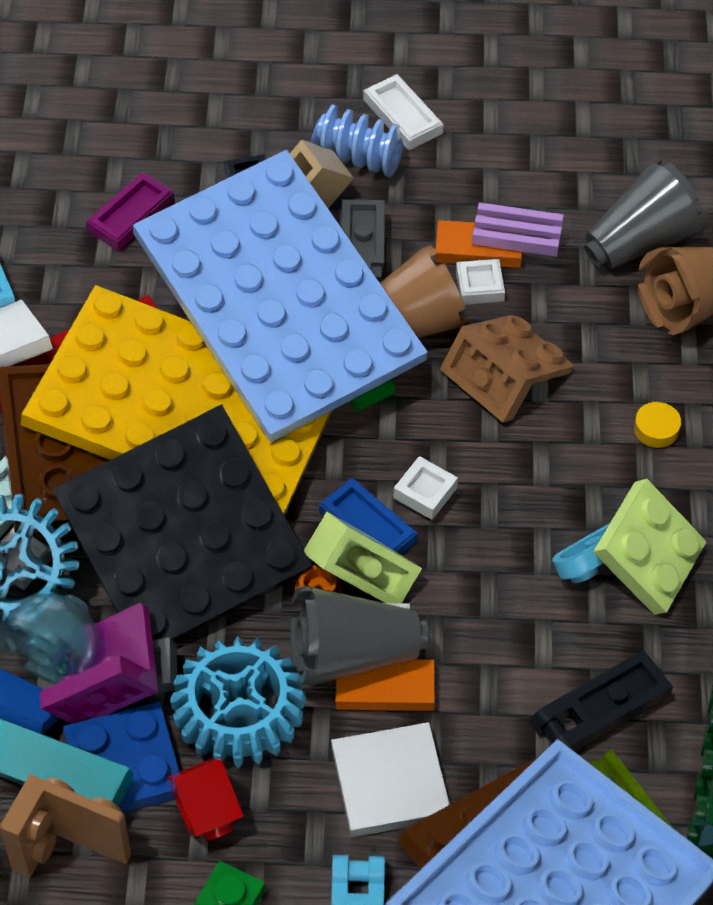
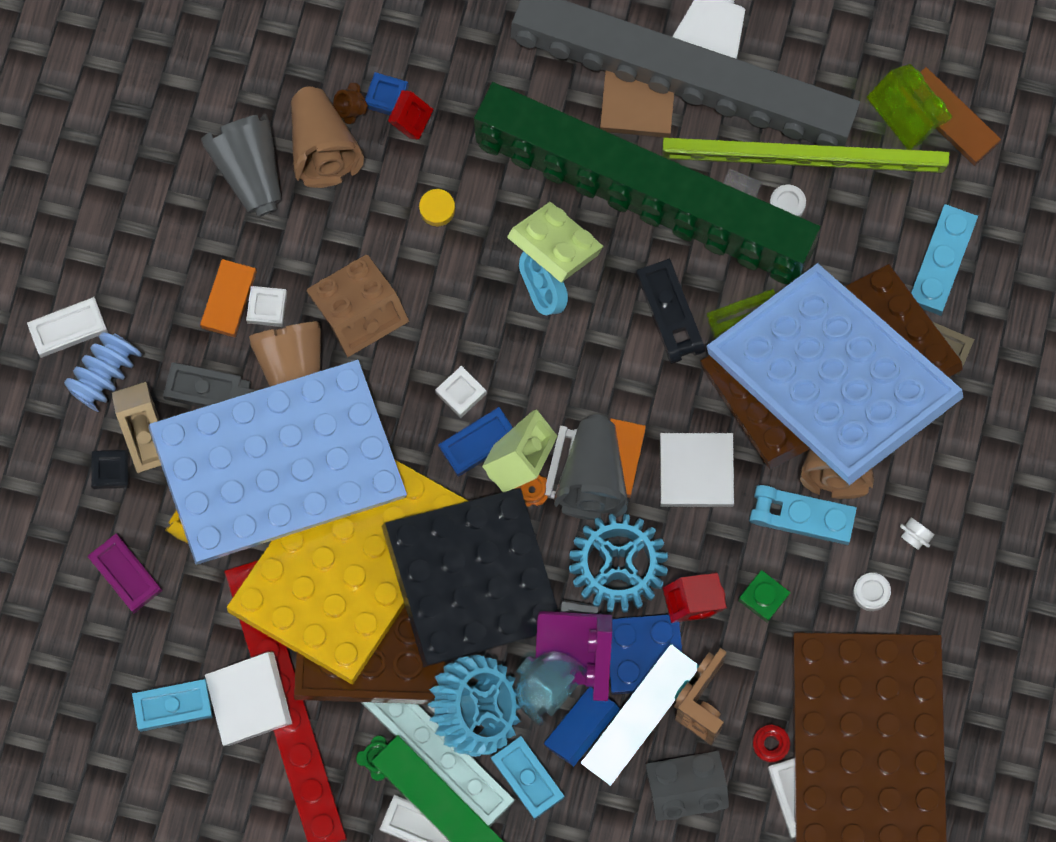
camera: 75 degrees left, 20 degrees up
lavender tile [472,203,564,257] -> none

